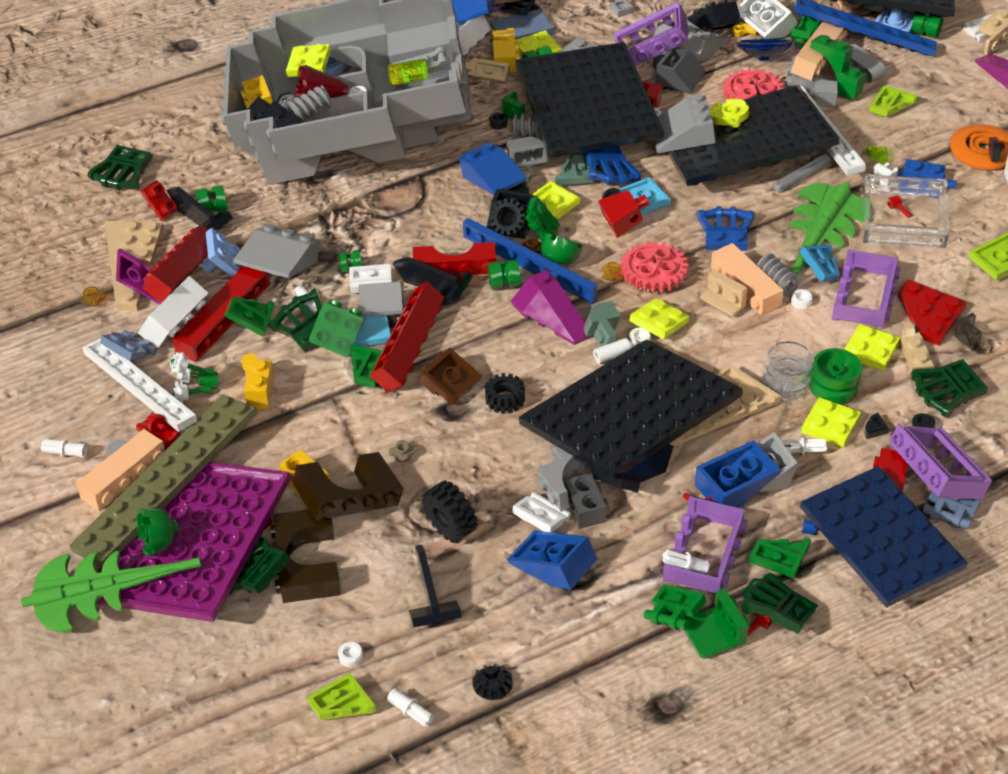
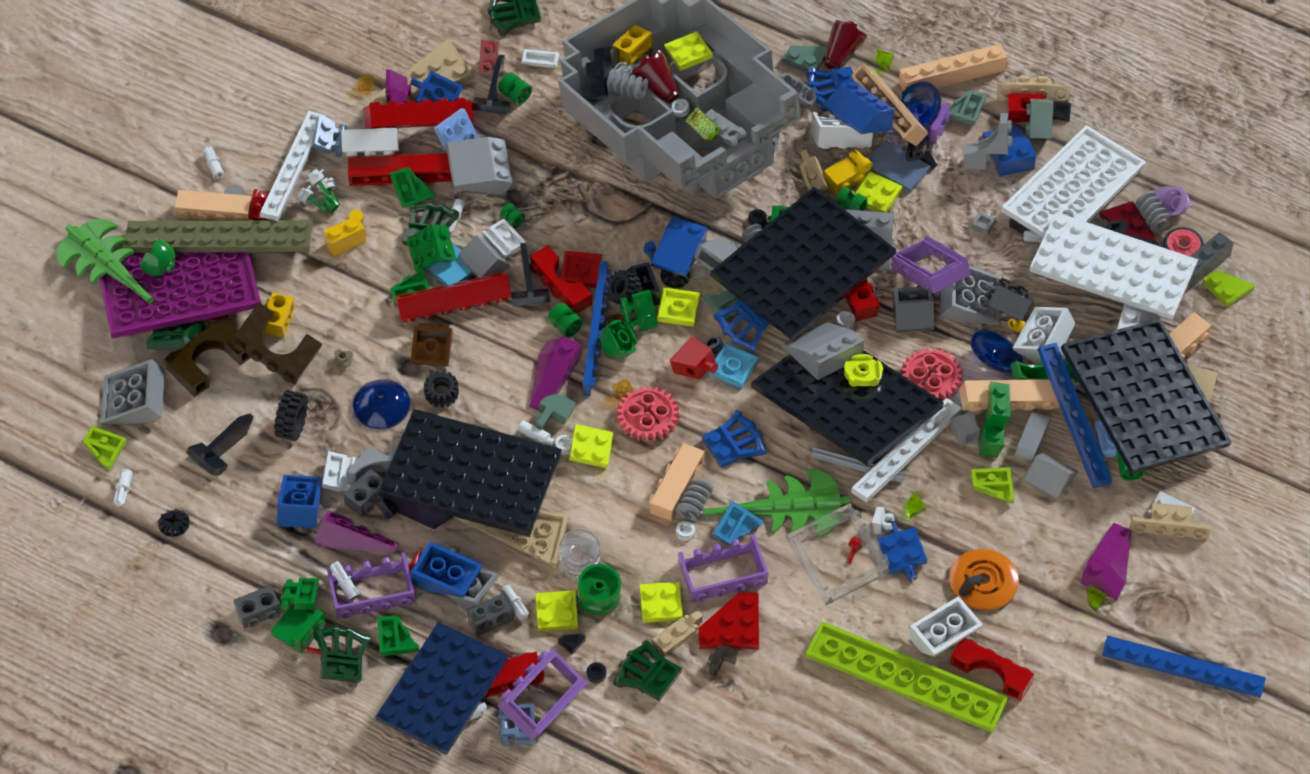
camera: 55 degrees right, 10 degrees up
white tile [338,642,364,667] -> none
tan bracket [700,269,747,317] -> none
none -> light grey slope [101,359,165,425]
none -> dark grey brick [233,585,281,629]
none -> magenta wedge [314,510,399,552]
none -> clear blue dish [353,379,411,429]
none -> blue plate [410,71,463,103]
none -> dark grey brick [467,593,513,636]
none -> white tile [521,49,559,68]
none -> red plate [561,251,602,288]
none -> blue hand [644,240,656,267]
none -> light grey slope [1024,452,1078,500]

